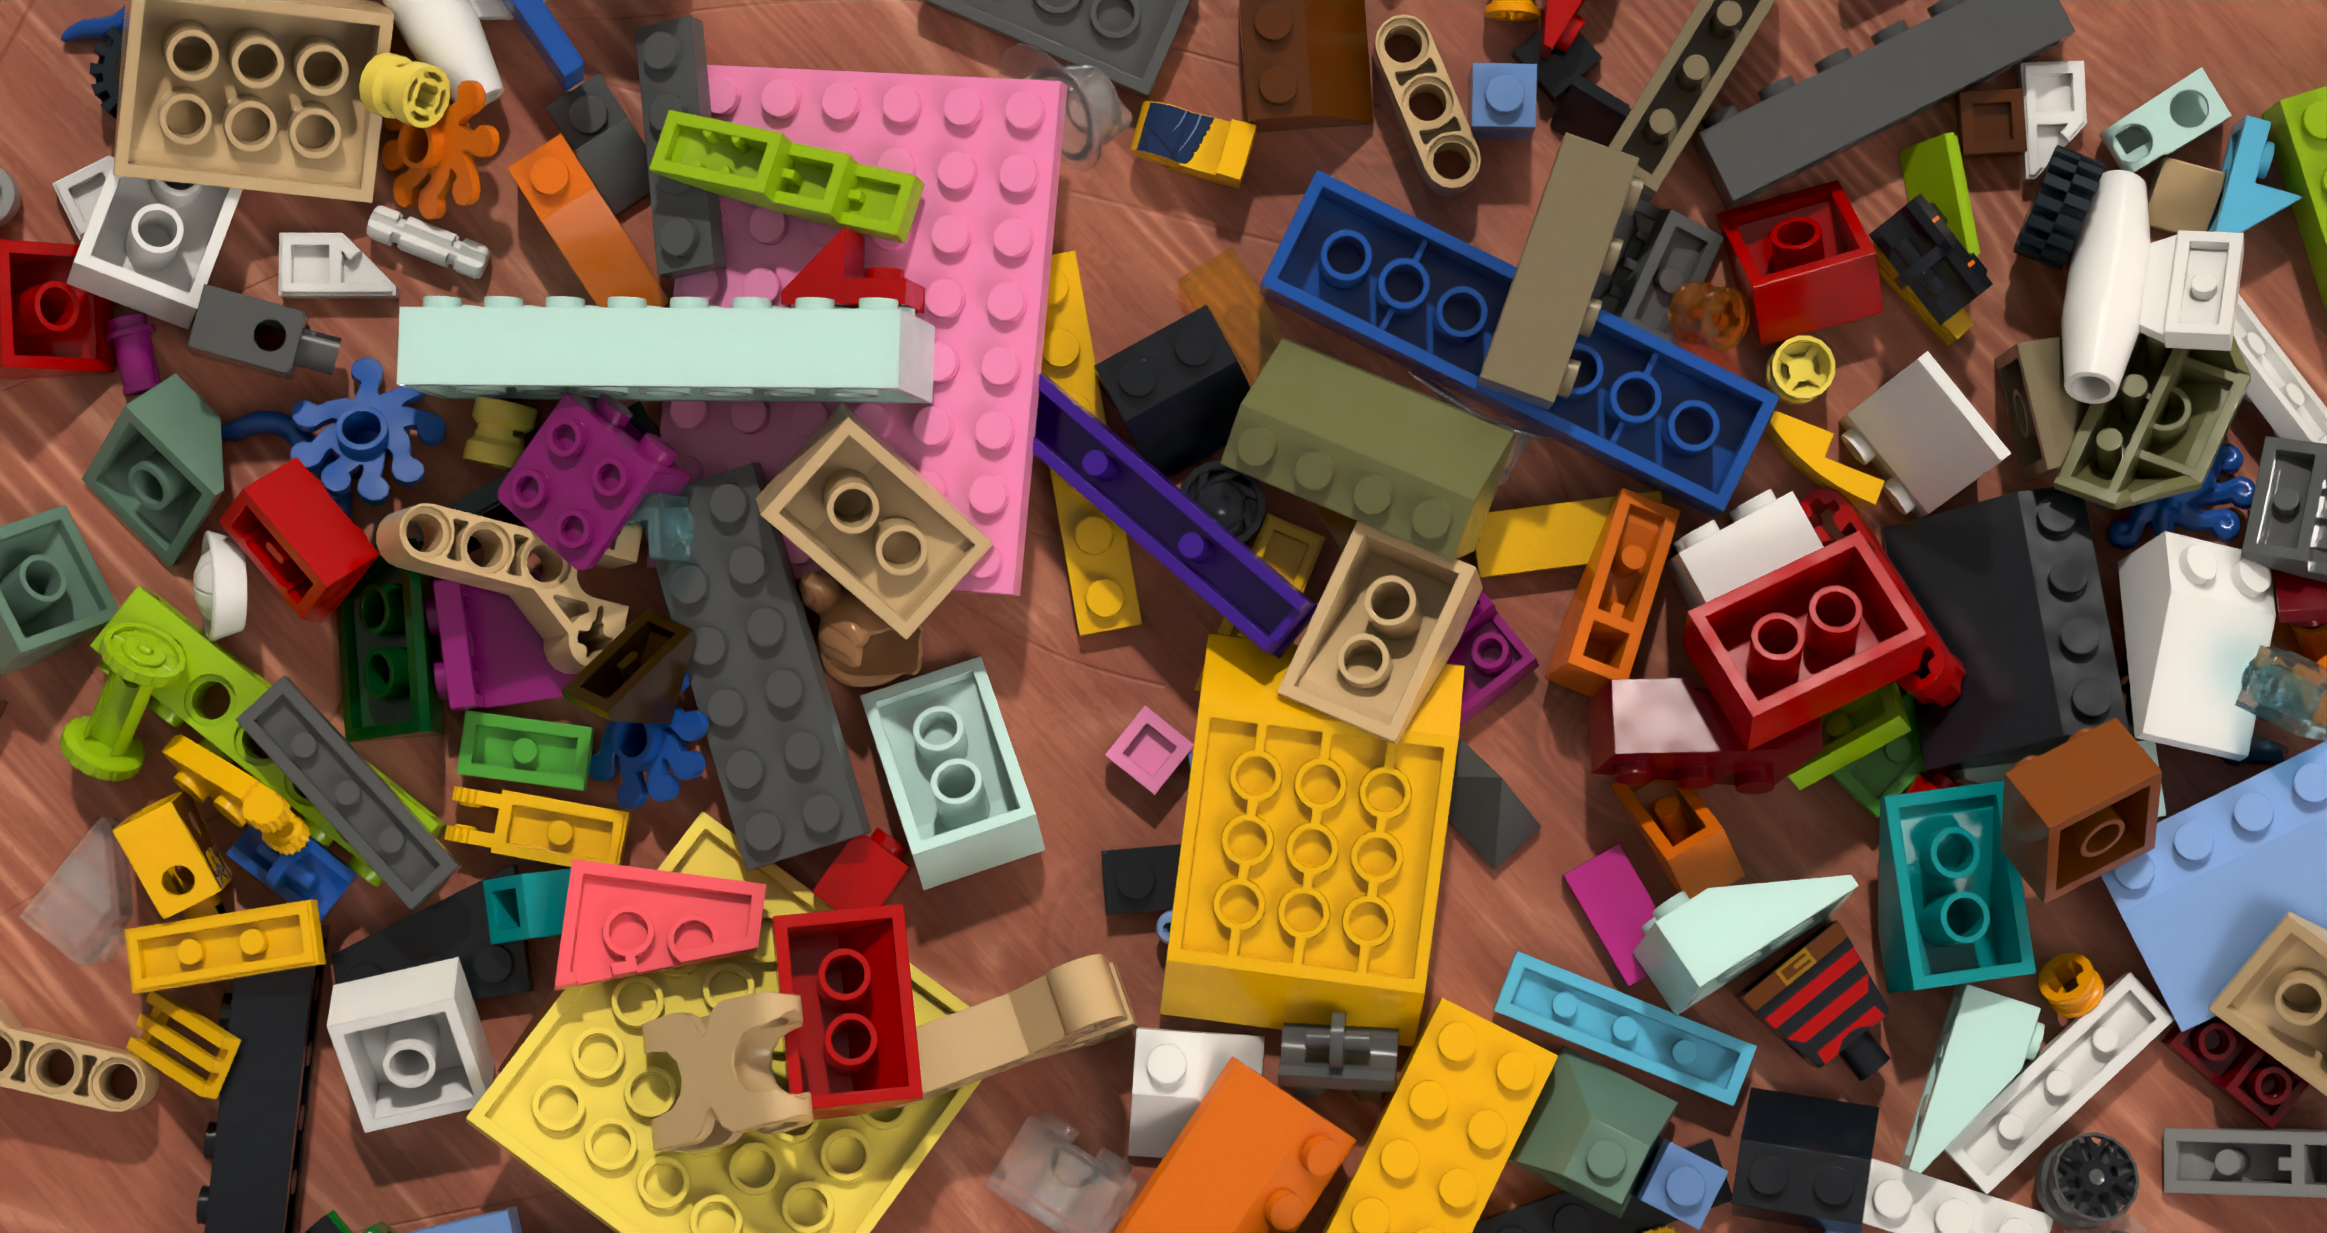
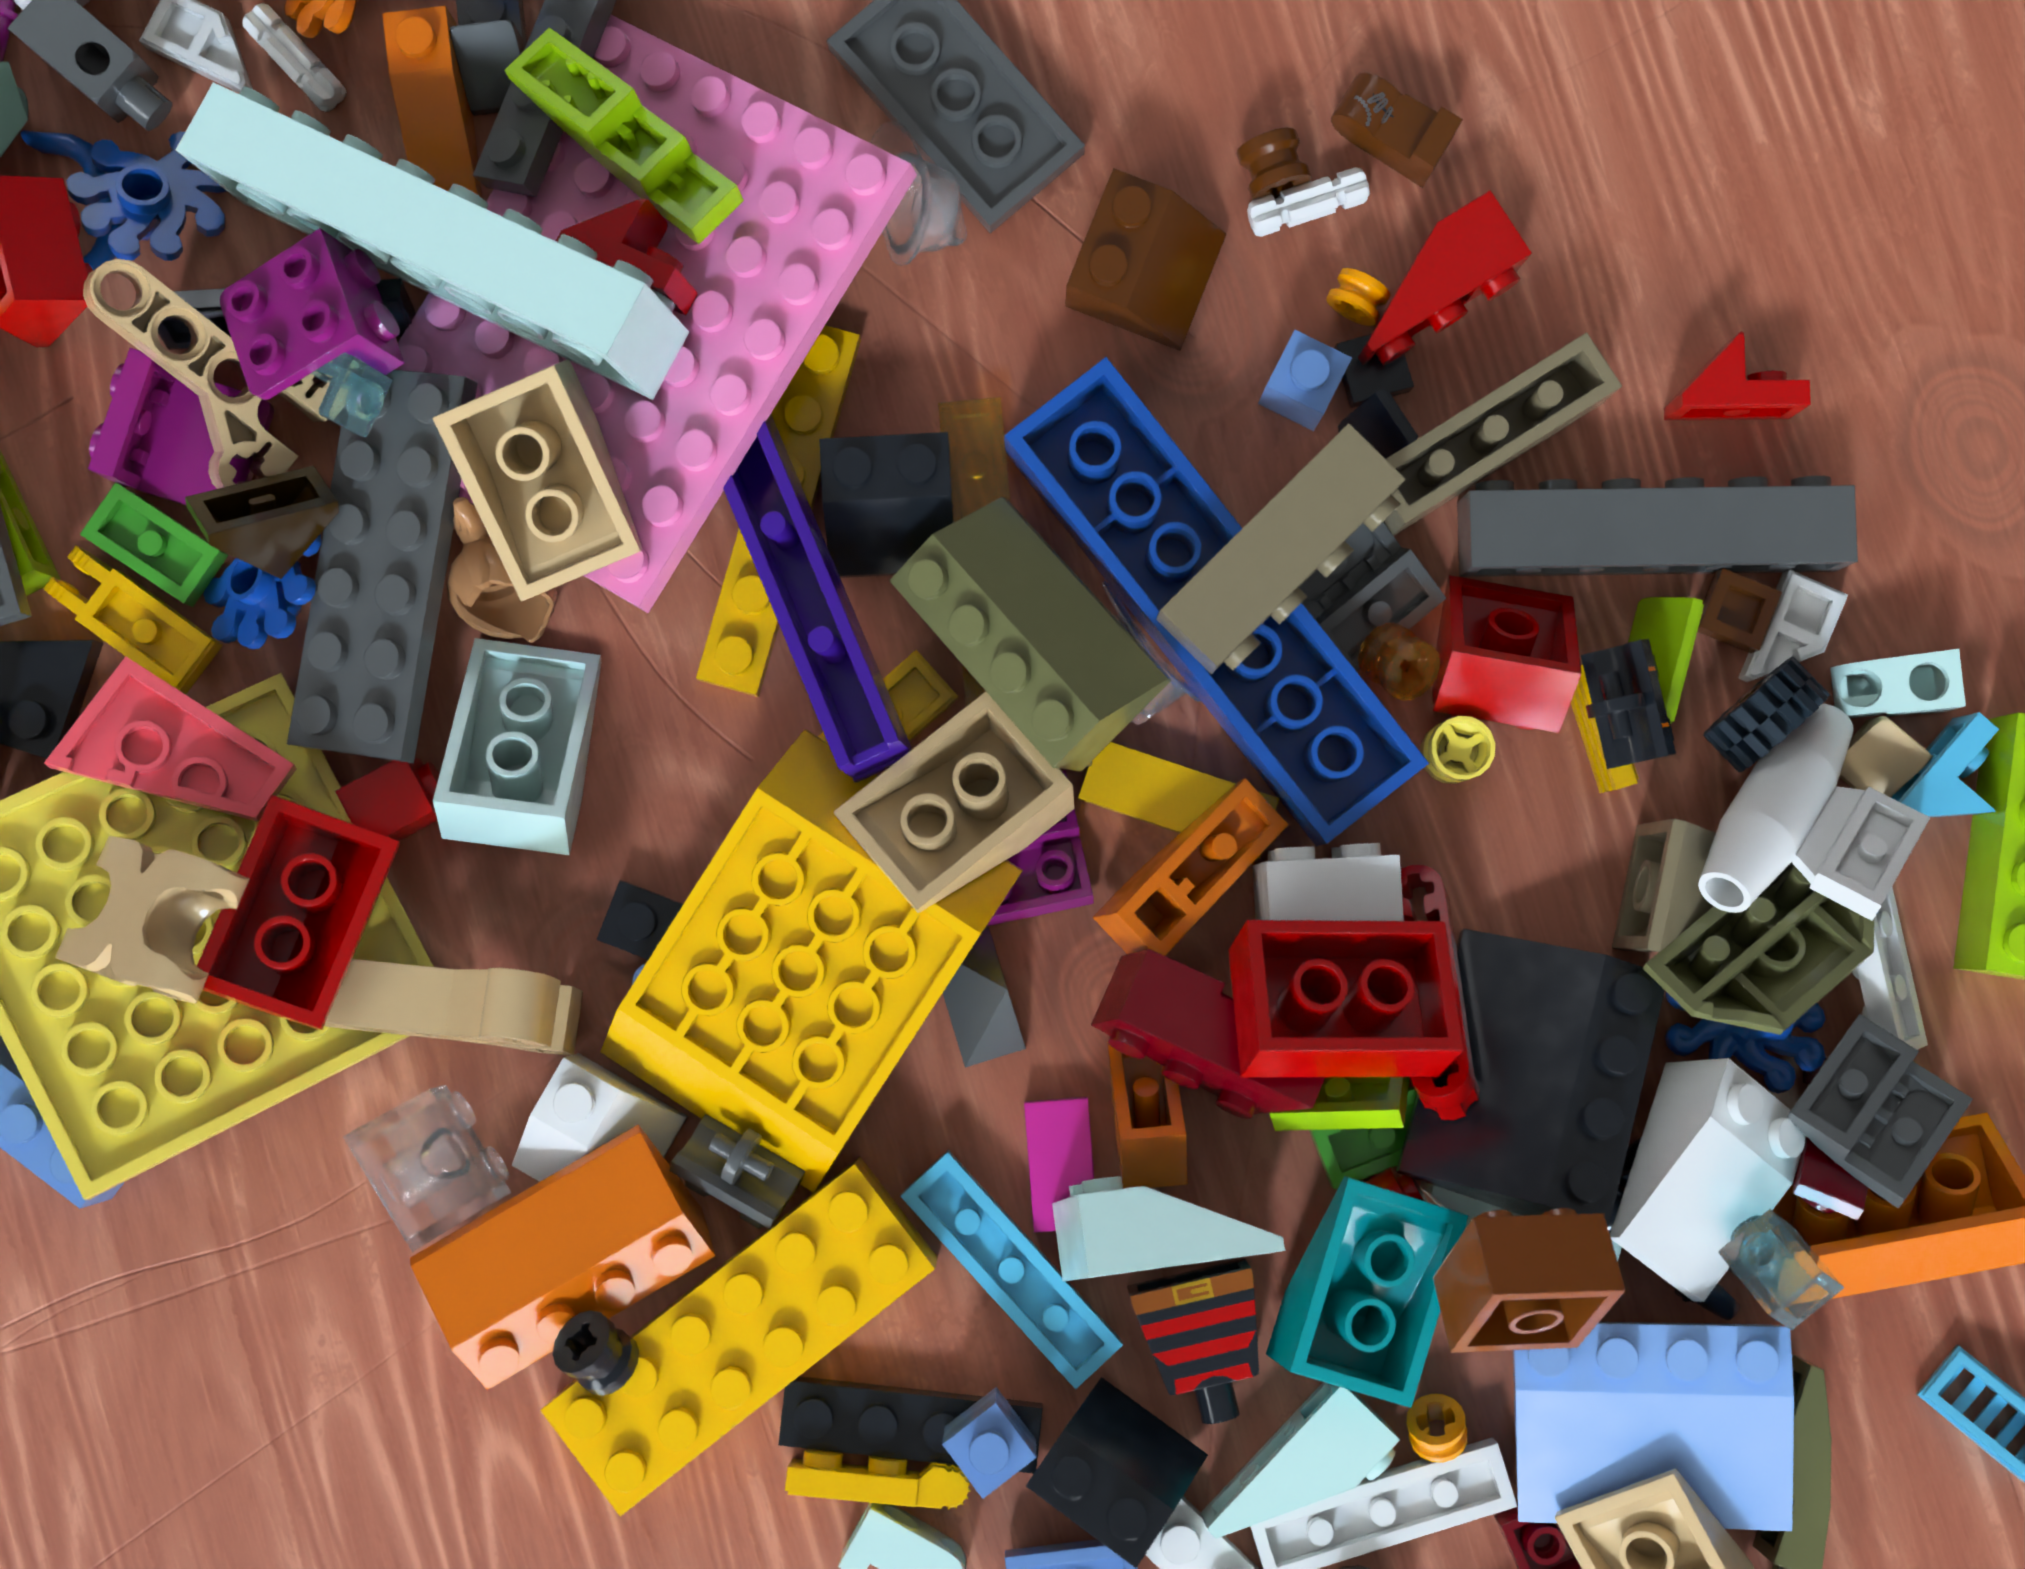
camera: 25 degrees right, 0 degrees up
dark green slope [336,538,446,743] -> none
light yellow wheel [462,396,538,471] -> none
teal brick [483,868,571,945] -> none
bright pink plate [1105,705,1194,795] -> none
leg [1129,101,1256,190] -> none
black wheel [1180,460,1266,545] -> none
tan beam [1372,14,1481,198] -> none
sand green slope [1507,1046,1678,1219] -> none
yellow slope [1763,410,1885,510] -> none
white slope [1839,351,2011,519] -> none

